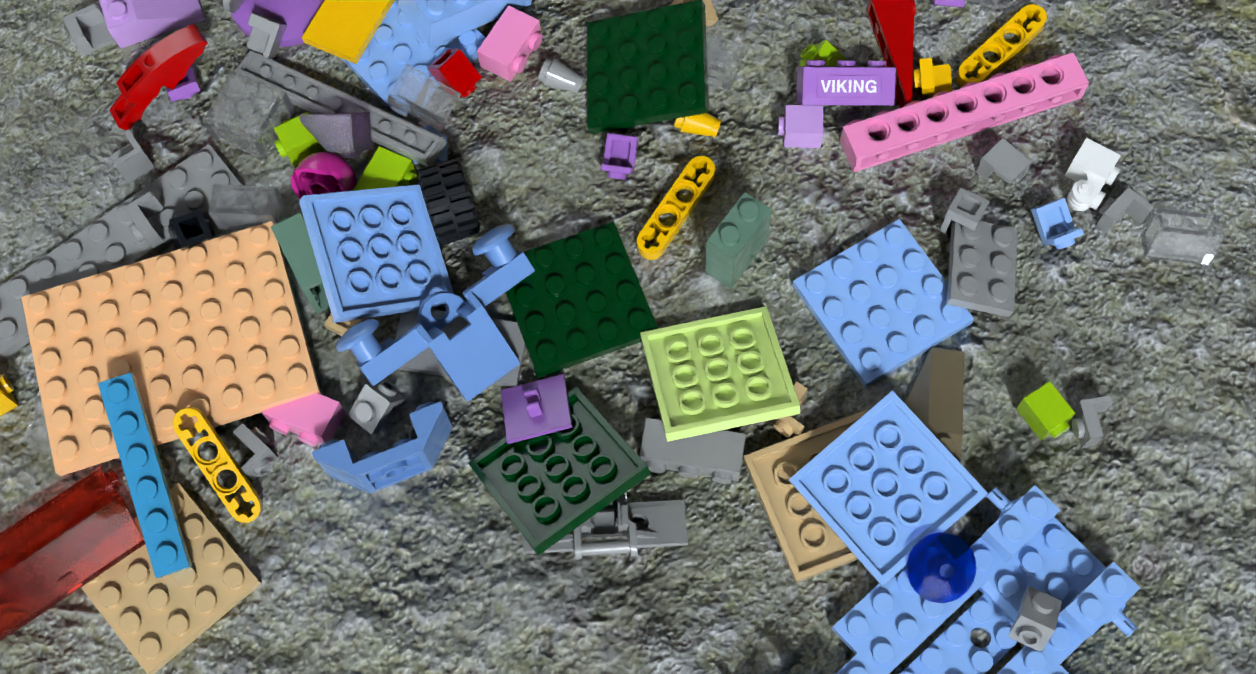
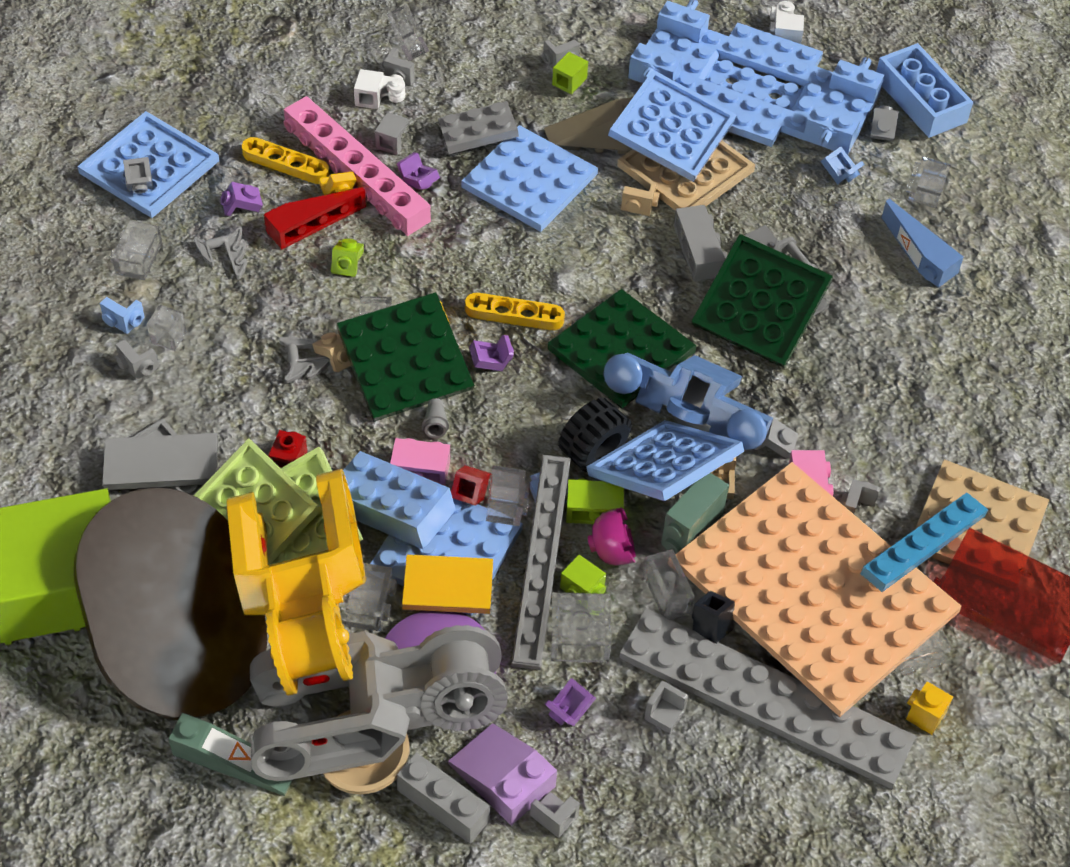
camera: 120 degrees left, 15 degrees down
red slope [109,24,208,130] -> none
light grey bracket [123,191,164,248] -> none
yellow beam [173,407,262,523] -> none
light grey panel [247,13,287,59] -> none
slope [300,112,372,158] -> none
medium blue slope [312,401,453,494] -> none
medium lavender piece [501,374,573,444] -> none
yellowish green plate [640,306,800,442] -> none
sand green brick [705,192,772,289] -> none
lavender brick [778,105,823,148] -> none
medium lavender brick [796,60,896,105] -> none
clear blue dish [906,532,976,603] -> none
light grey panel [940,187,990,233] -> none
light grey bracket [1008,586,1062,651] -> none
light blue bracket [1031,198,1084,249] -> none
none -> medium lavender bracket [397,152,440,190]

